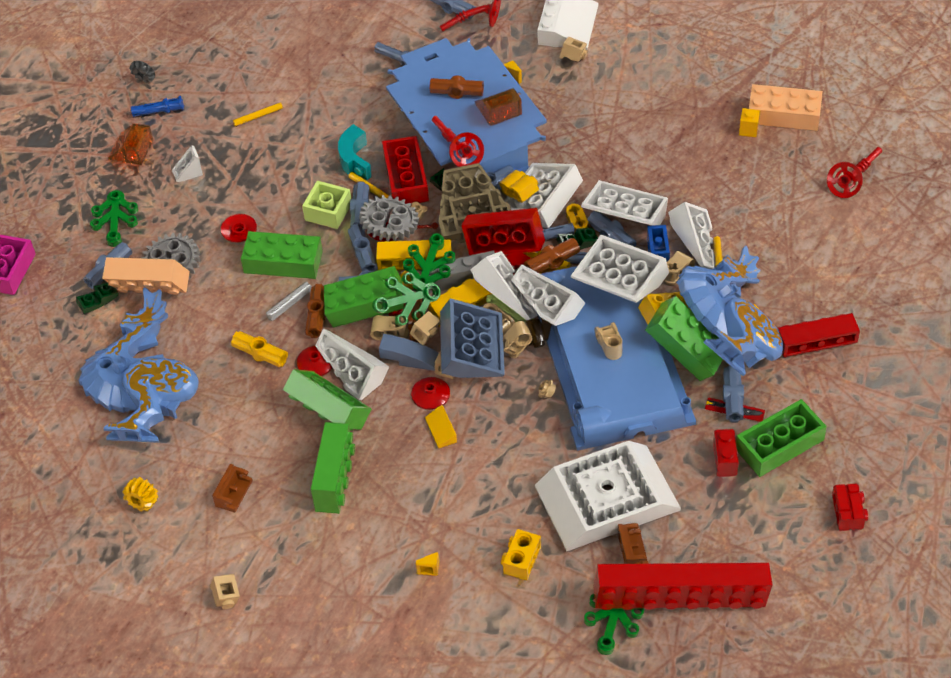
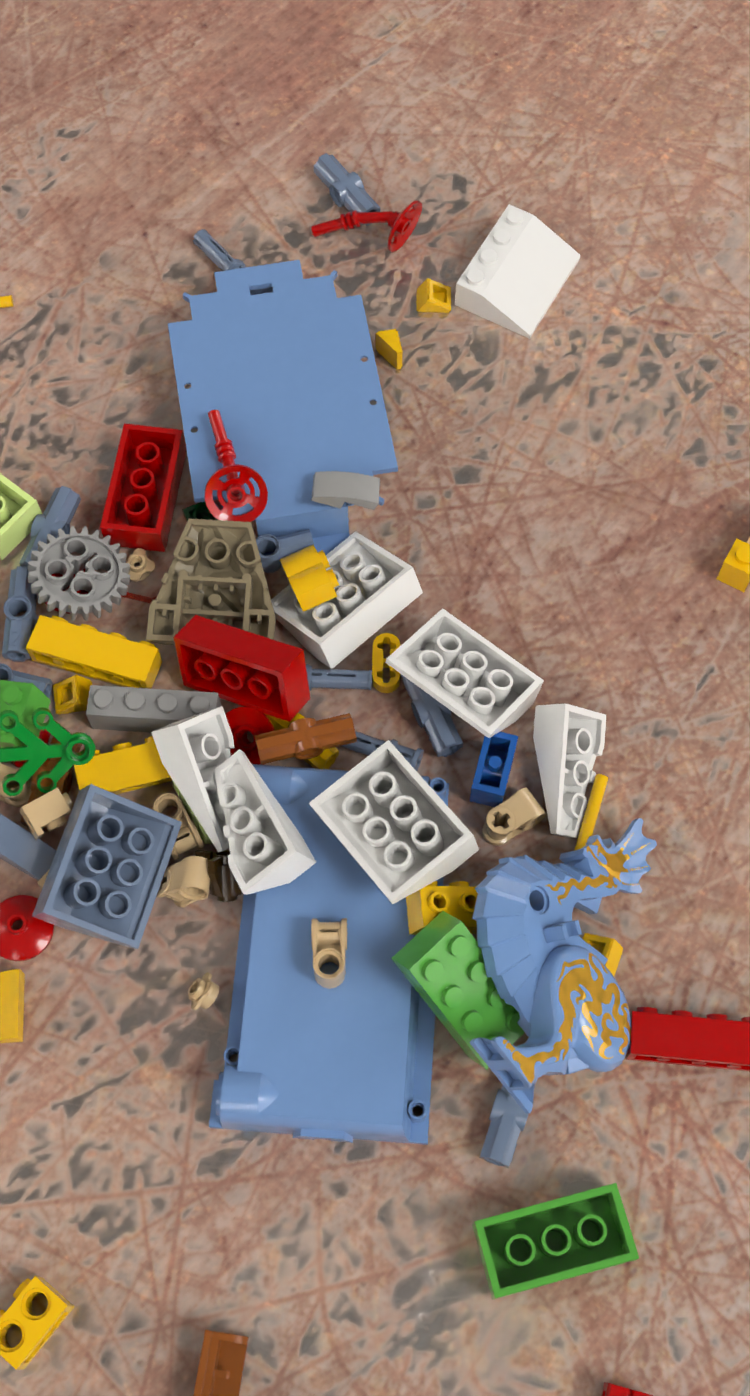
camera: 15 degrees right, 15 degrees up
teal arch [338,124,372,180] -> none
yellow bar [348,172,389,198] -> none
green plant [403,233,456,292] -> none
dark orange piece [430,75,484,99] -> none
clear orange slope [475,88,522,126] -> none
white slope [535,441,681,551] -> none
dark green slope [556,228,598,250] -> none
tan brick [559,36,588,62] -> none
red sticker [705,397,765,422] -> none
red brick [713,429,739,477] -> none
none -> light grey slope [311,471,380,510]
none -> yellow slope [416,278,451,313]

